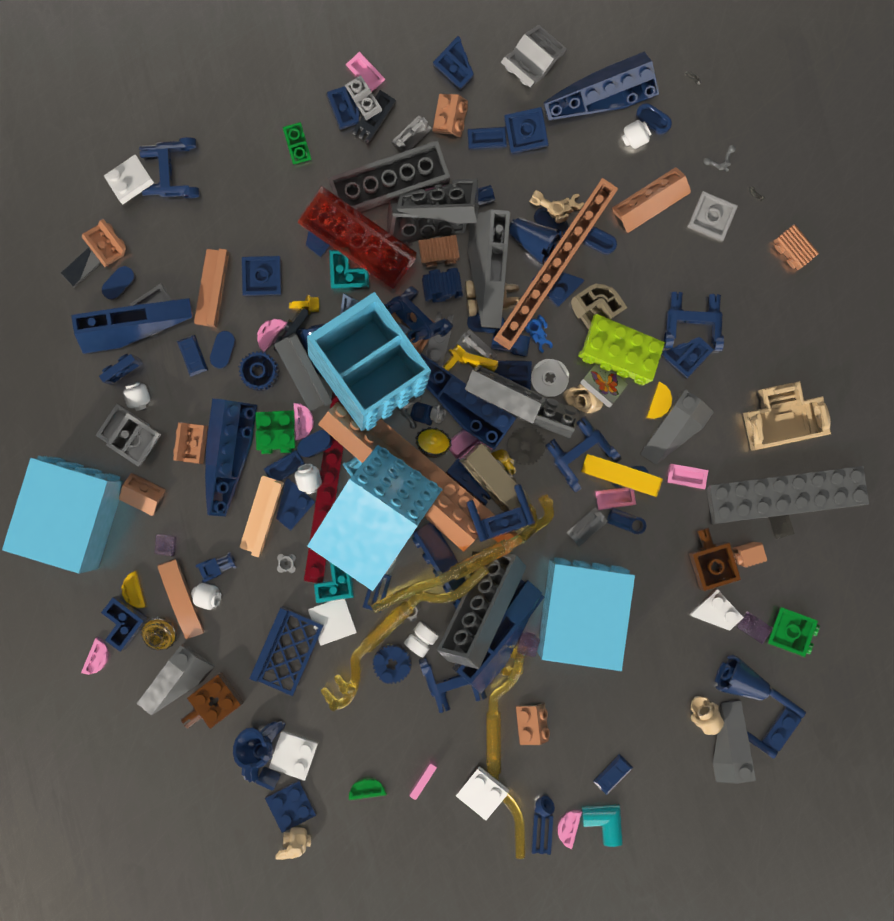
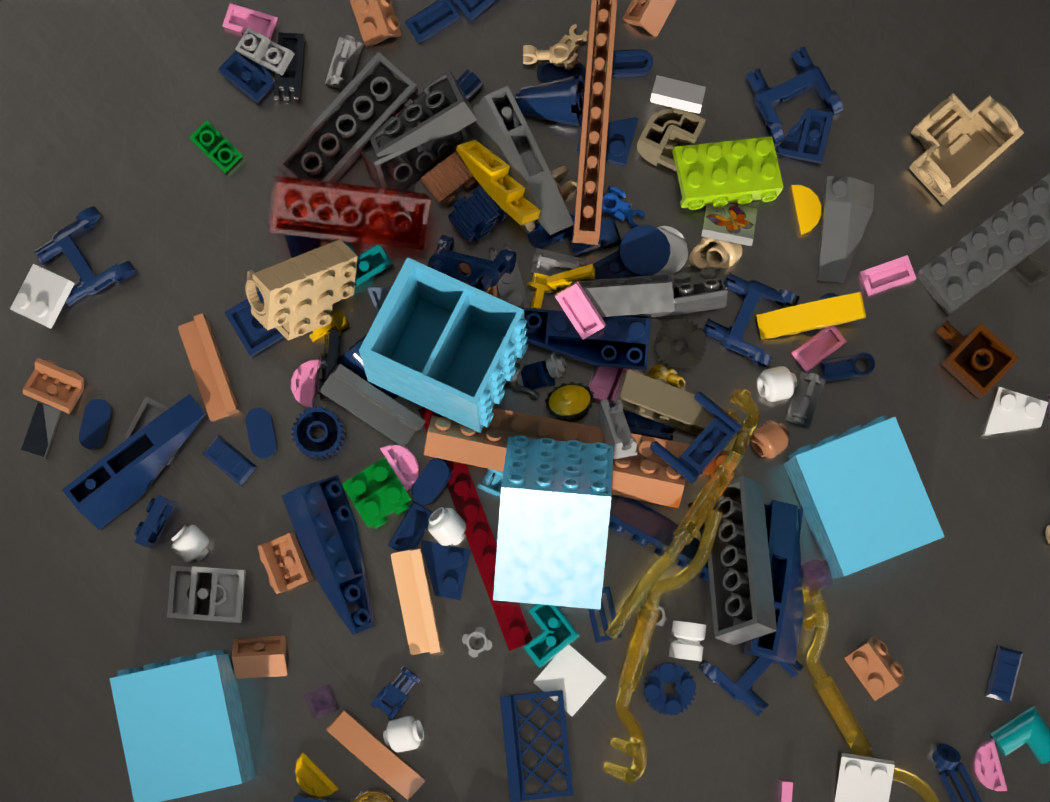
camera: 20 degrees left, 5 degrees down
nougat brick [732,542,767,568] -> none
none -> tan piece [245,239,358,341]
none -> yellow slope [456,140,541,225]
none -> bright pink tile [555,281,606,339]
none -> light grey hinge [598,399,638,459]
none -> dark blue tile [619,225,671,276]
none -> white tile [650,75,706,113]
none -> nougat head [751,420,790,459]
none -> white head [757,366,797,402]

